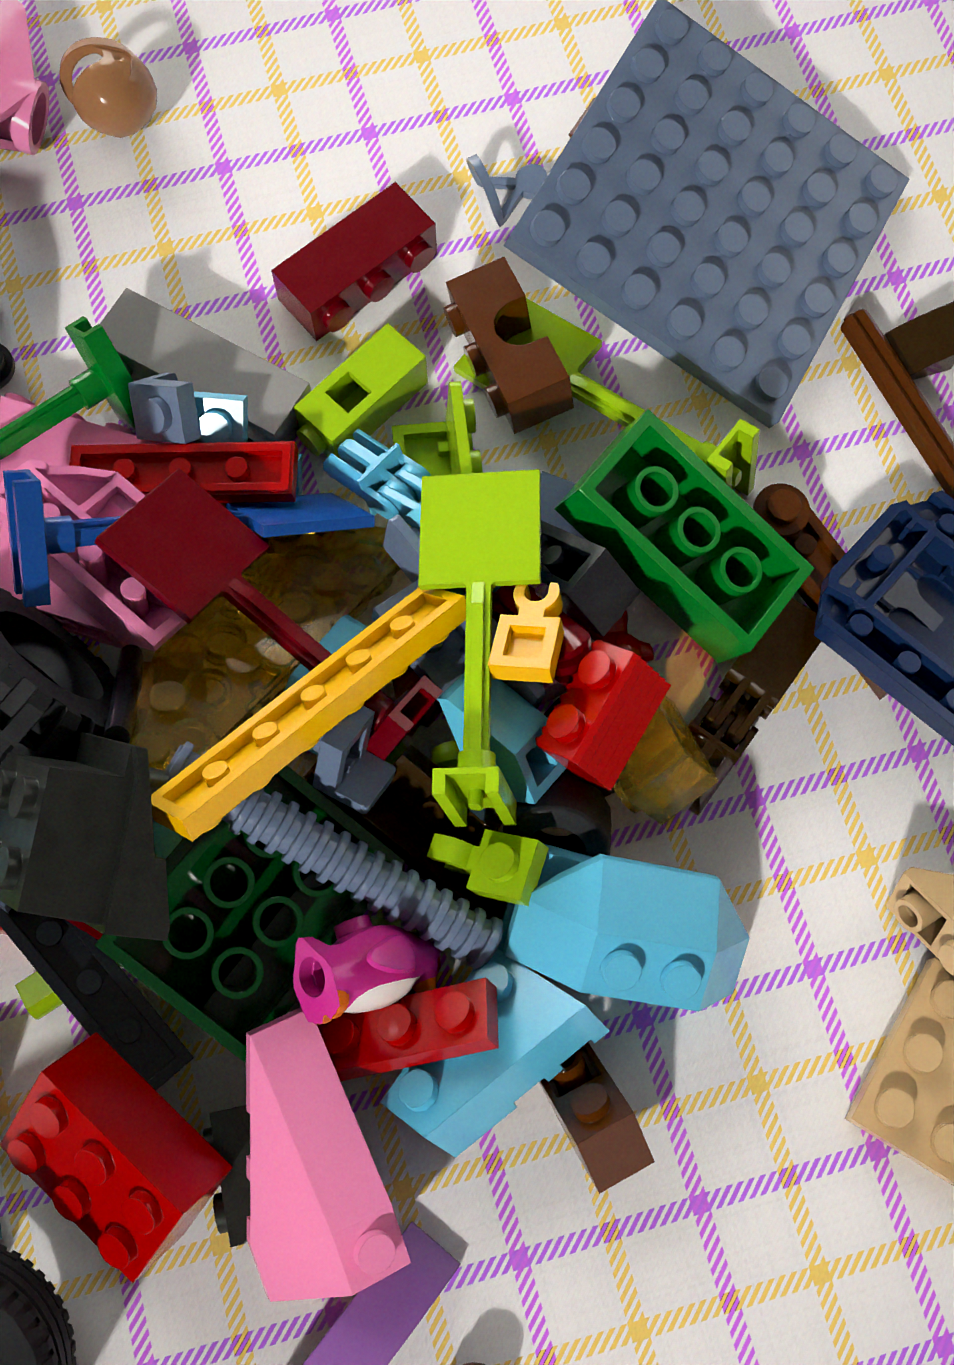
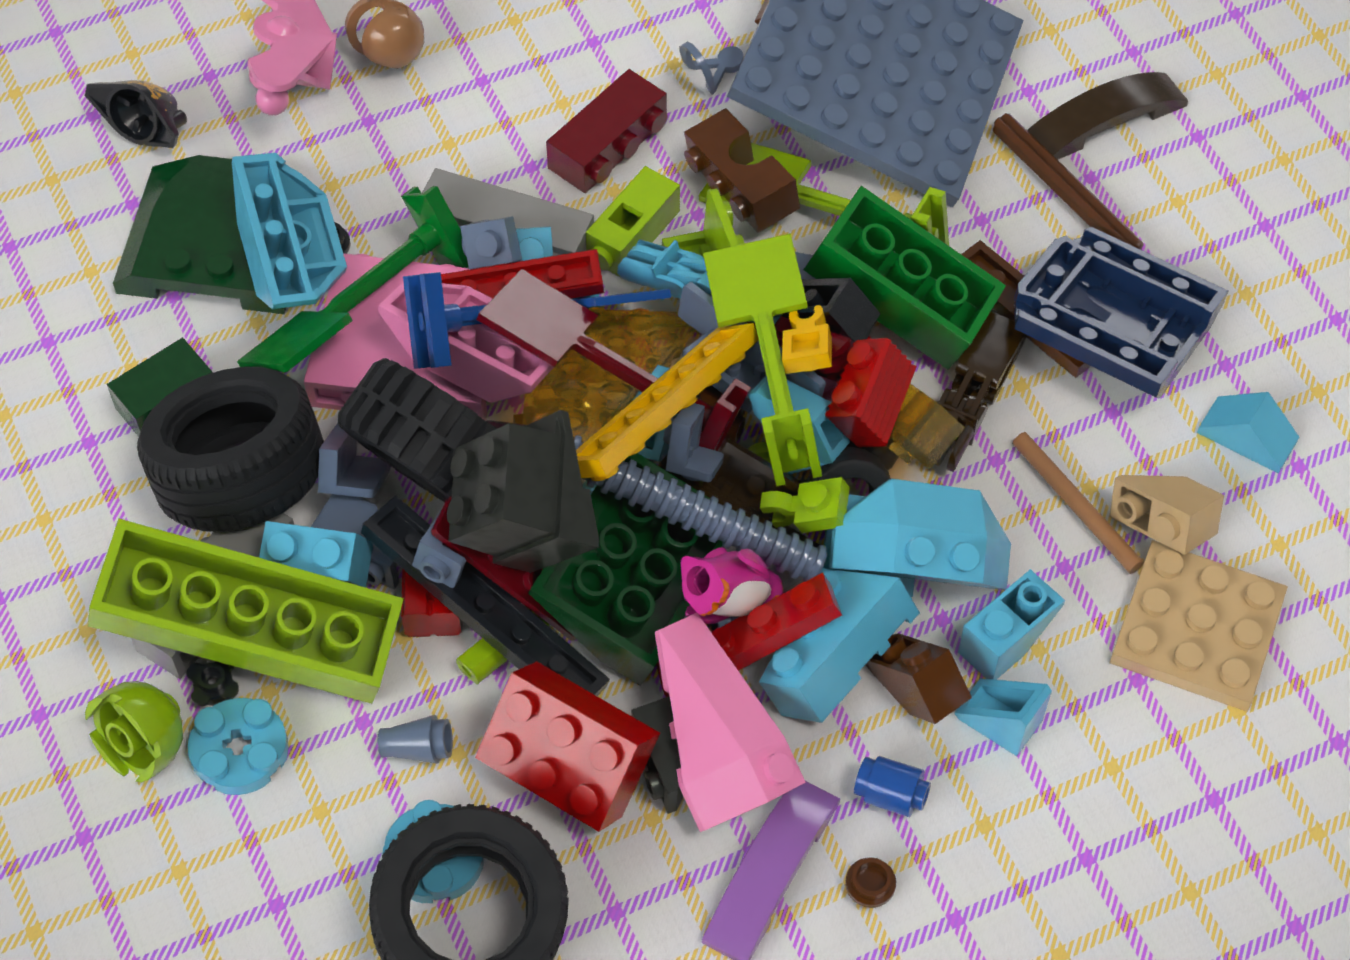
camera: 10 degrees left, 15 degrees down
reddish brown plate [753,483,810,538] -> none
none -> blue brick [854,756,931,817]
none -> medium azure slope [954,678,1052,756]
none -> medium azure slope [958,569,1065,680]
none -> medium nougat bar [1012,432,1144,574]

